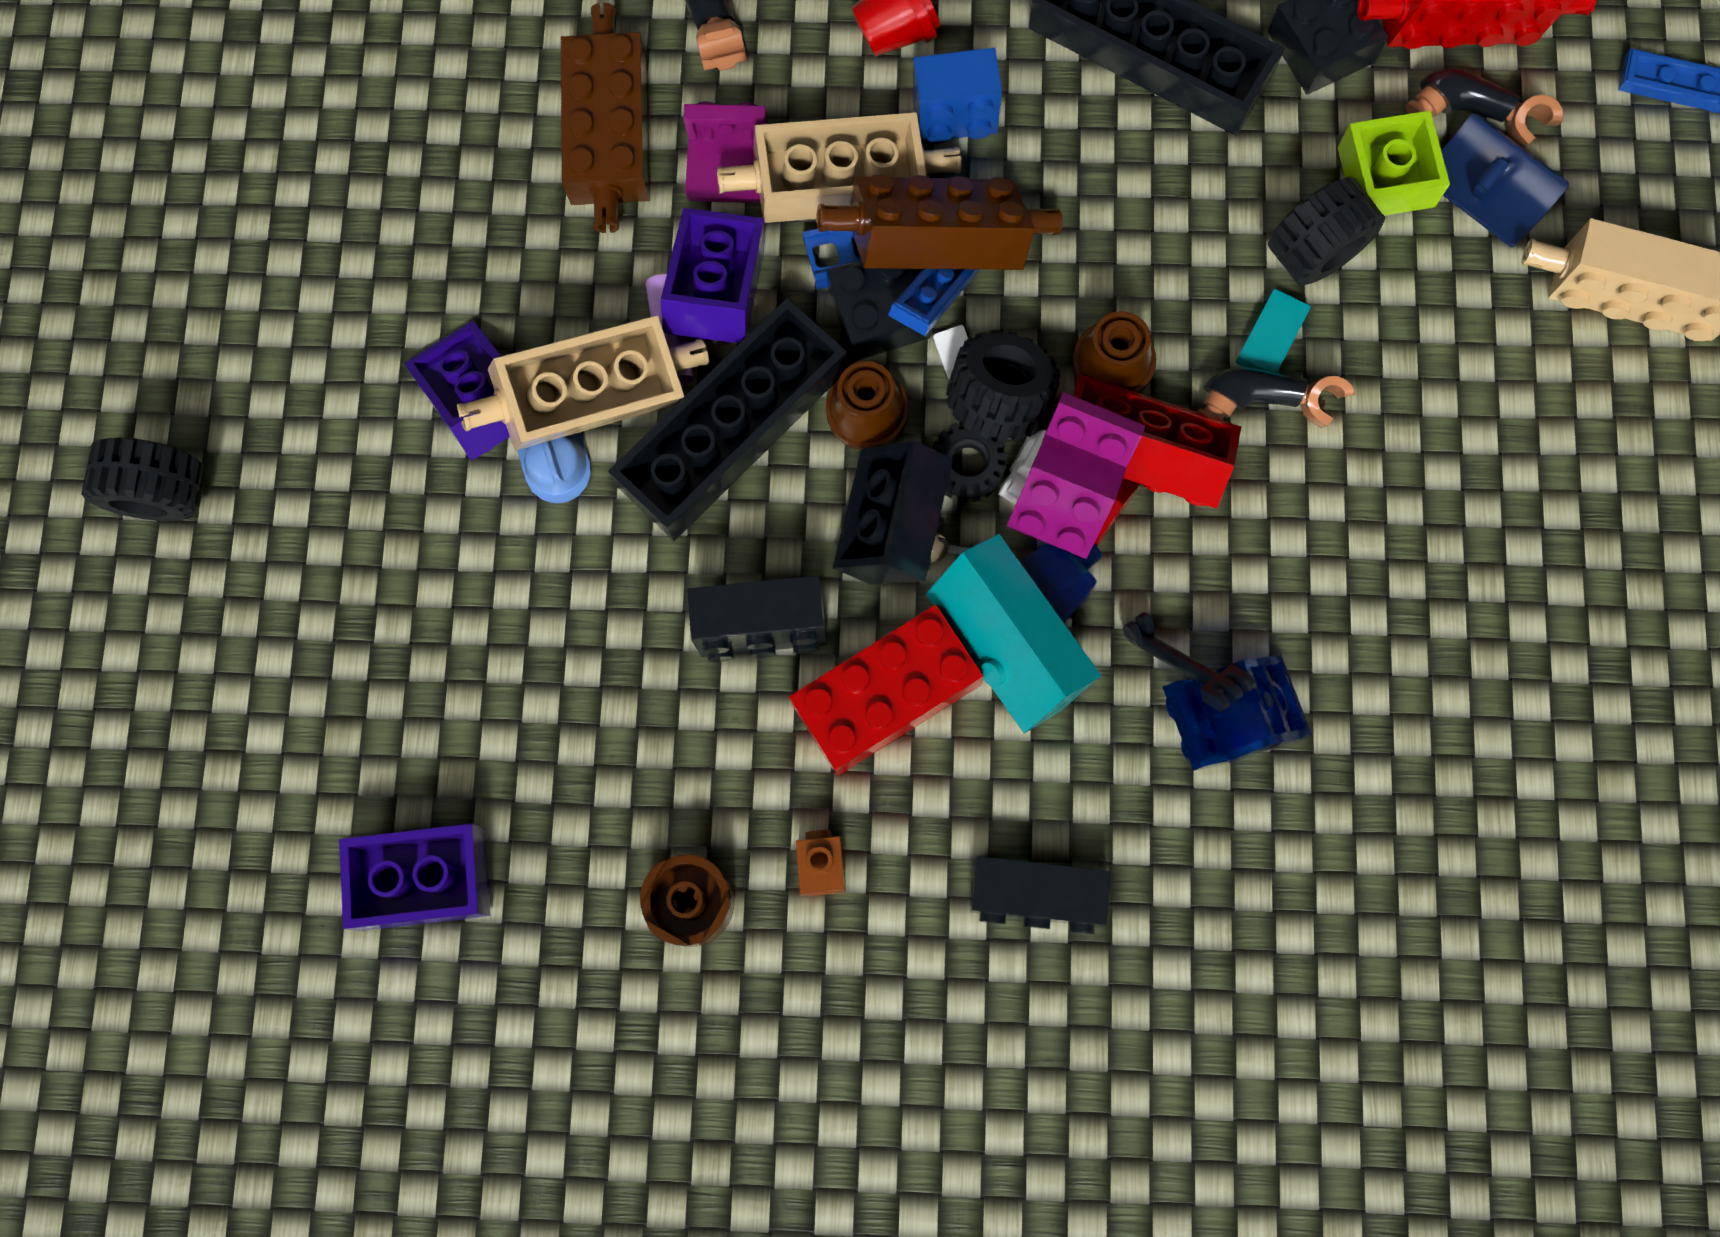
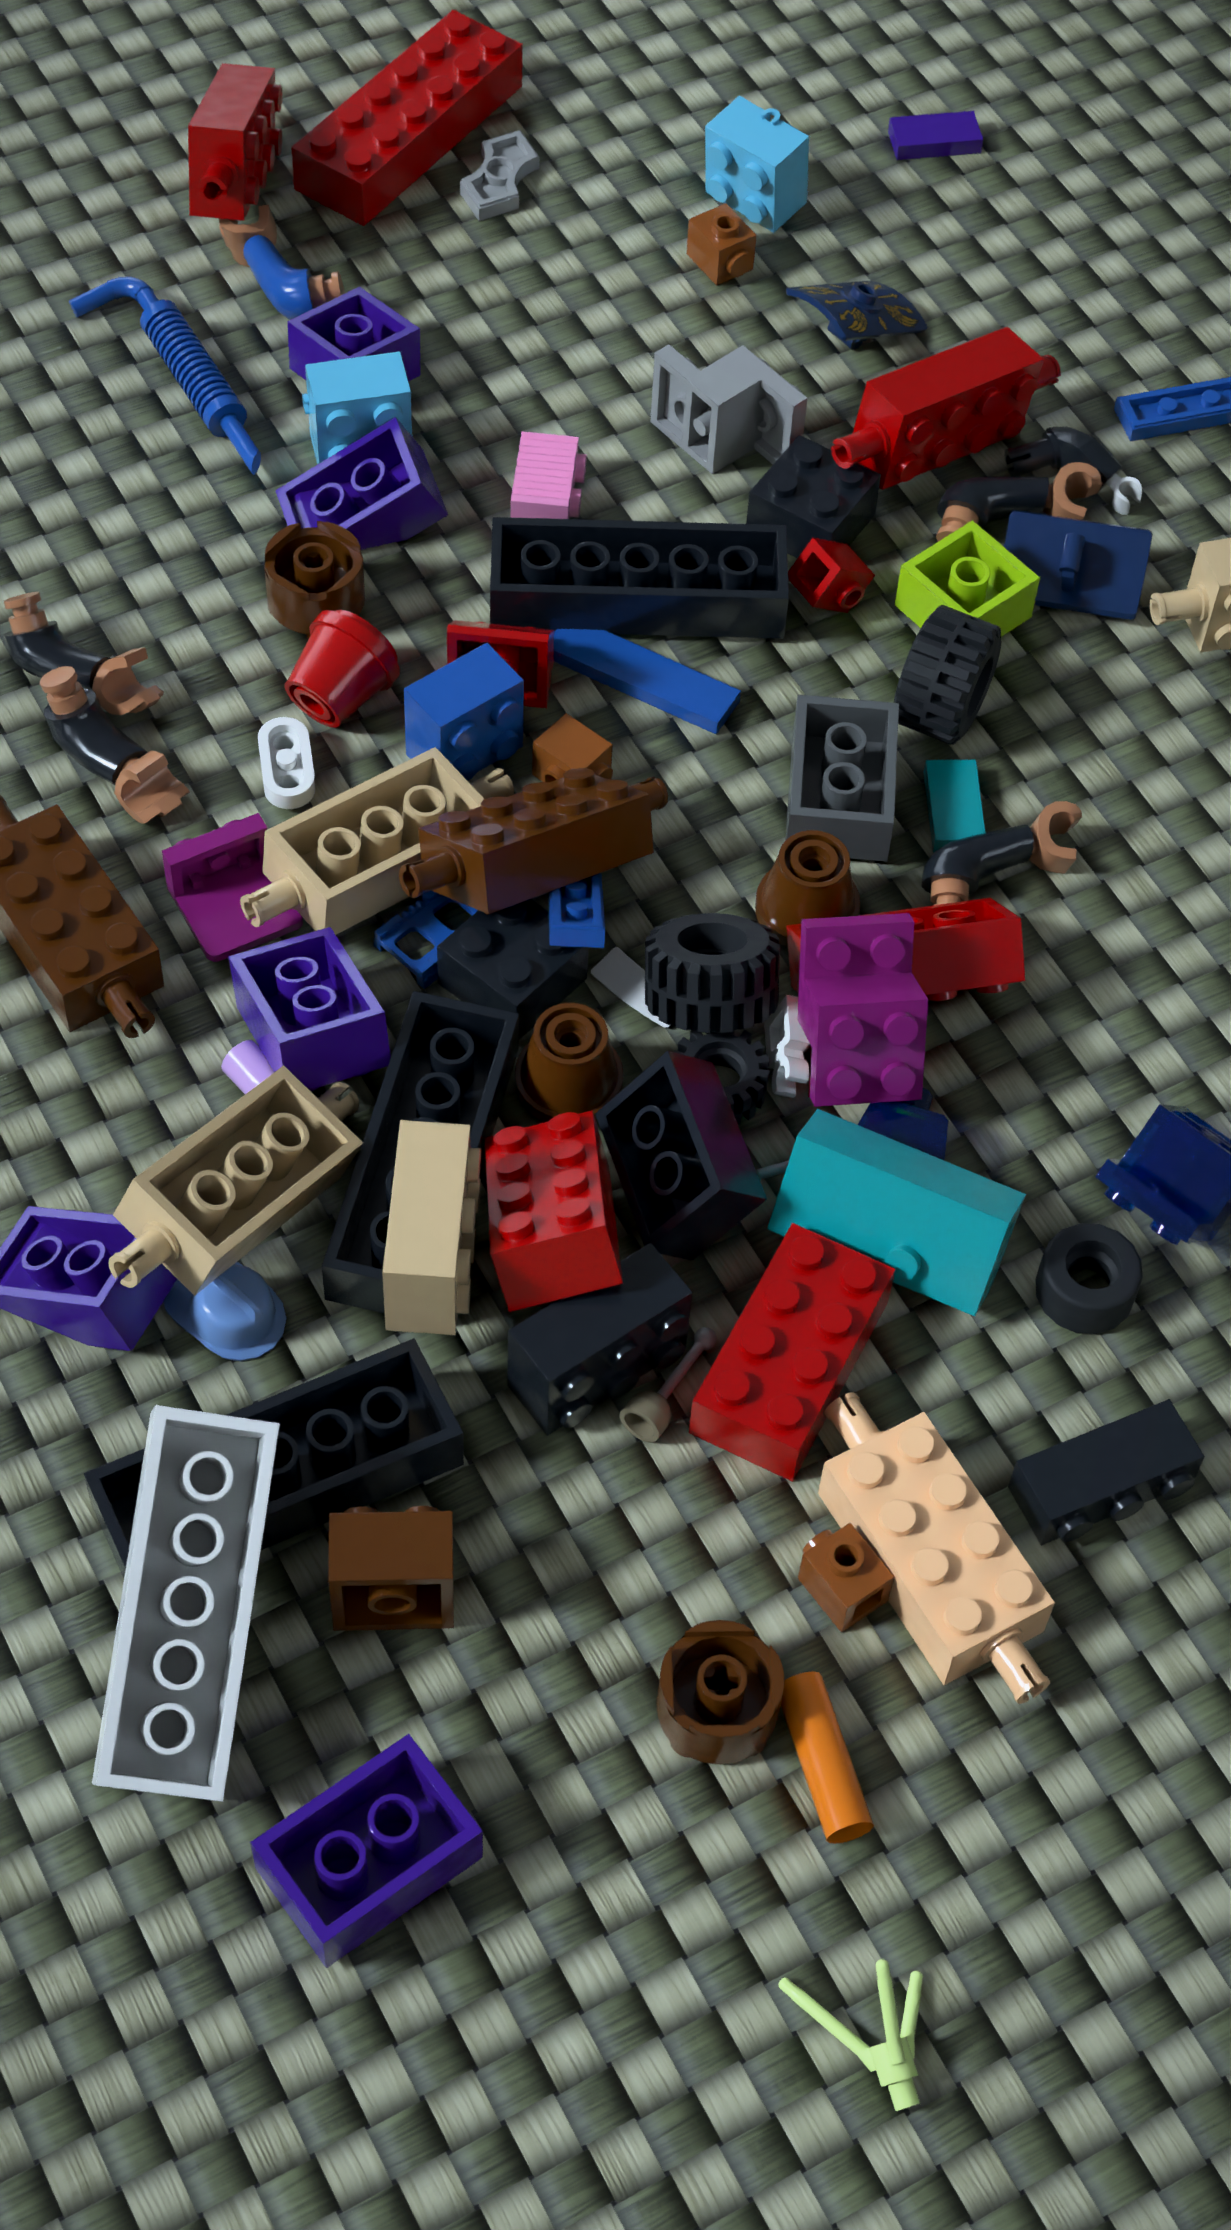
camera: 40 degrees left, 20 degrees down
black hinge [1123,612,1256,712] -> none
none -> black brick [84,1338,464,1578]
none -> white brick [92,1405,280,1801]
none -> white plate [258,717,315,809]
none -> reddish brown brick [328,1506,454,1631]
none -> tan brick [383,1120,481,1335]
none -> red slope [447,620,554,708]
none -> red brick [485,1110,623,1312]
none -> dark orange brick [532,713,613,783]
none -> blue tile [553,629,741,735]
none -> dark tan hinge [620,1327,717,1442]
none -> yellowish green plant [779,1959,923,2111]
none -> orange piece [781,1671,874,1844]
none -> dark grey brick [786,695,899,861]
none -> red brick [788,537,875,613]
none -> light nougat brick [818,1392,1055,1704]
none -> black arm [1004,427,1142,515]
none -> black tyre [1035,1223,1143,1334]

